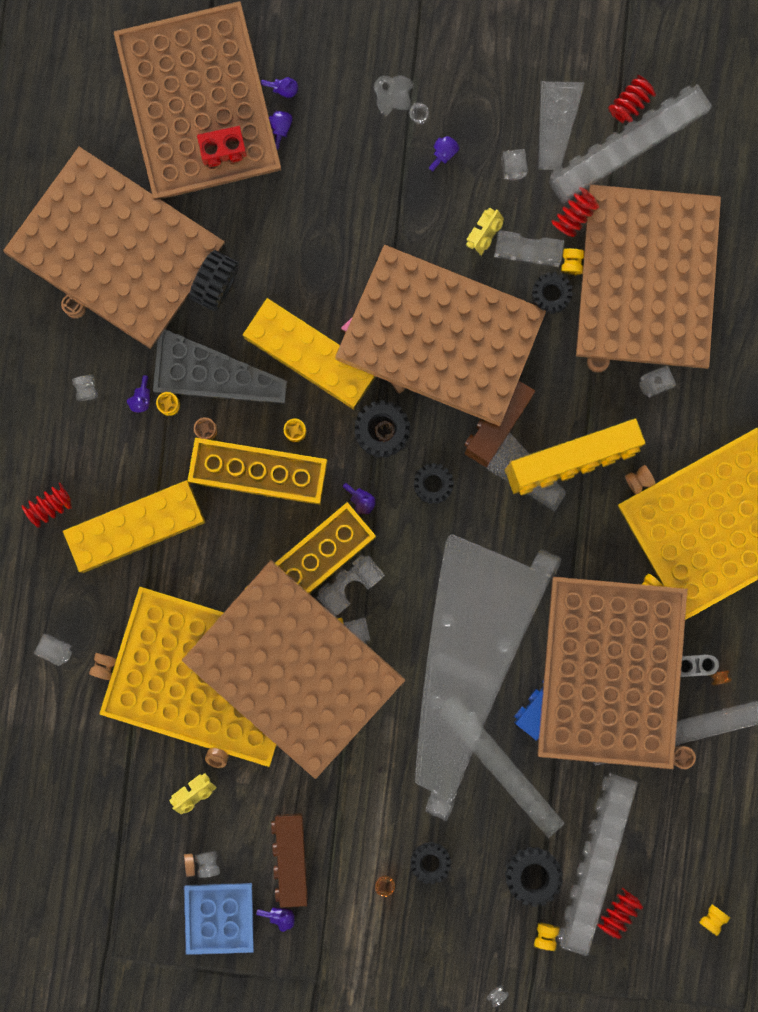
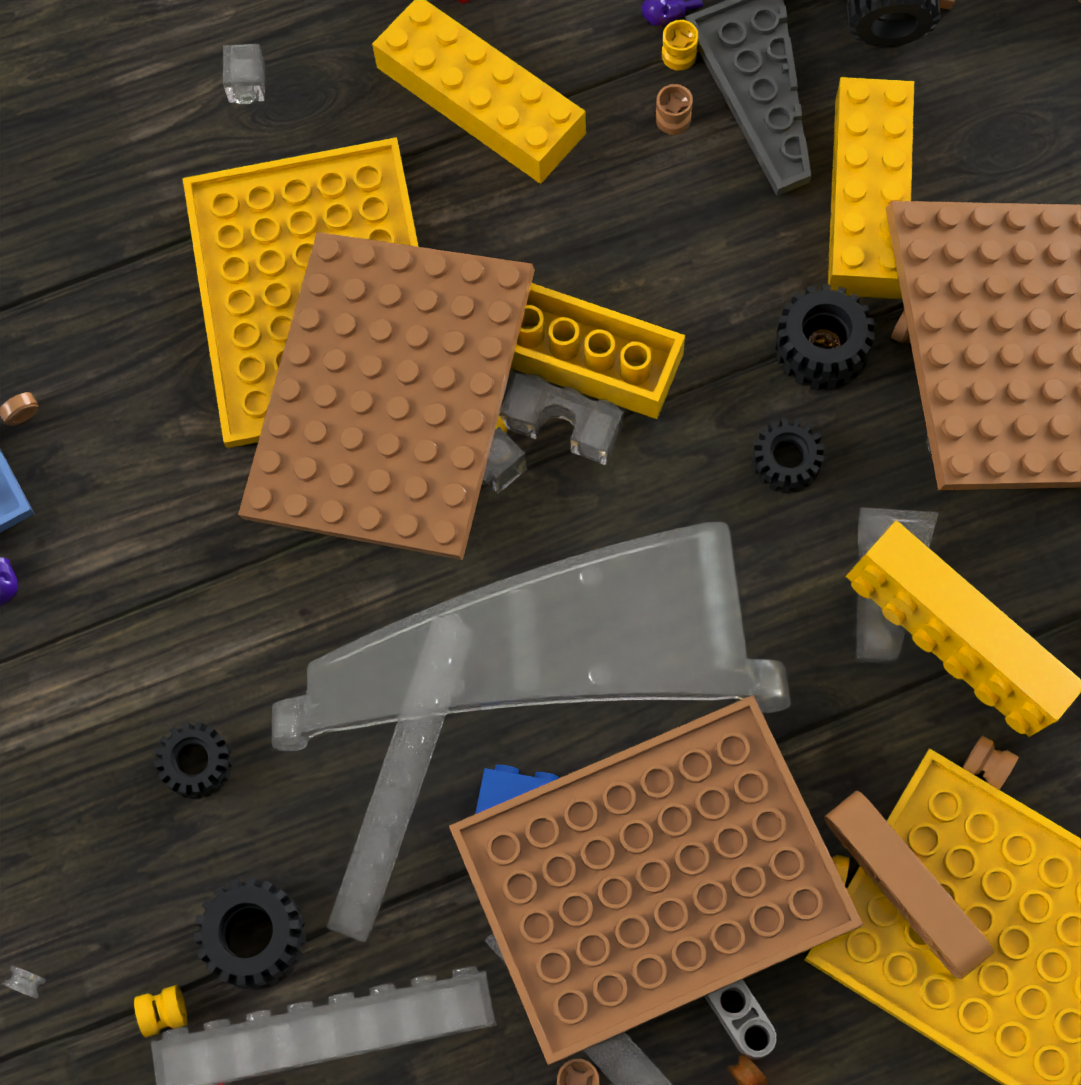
camera: 65 degrees right, 15 degrees down
medium nougat wheel [89,653,116,680] -> none
light yellow hinge [169,773,217,815] -> none
yellow brick [188,438,328,505] -> none
clear wheel [195,851,220,878] -> none
medium nougat tile [205,748,229,768] -> none
reddish brown brick [271,813,308,908] -> none
yellow wheel [284,419,307,443] -> none
dark purple piece [343,483,376,515] -> none
clear orange bush [375,875,395,897] -> none
reddish brown brick [464,381,535,468] -> none
none -> medium nougat beam [824,791,994,980]

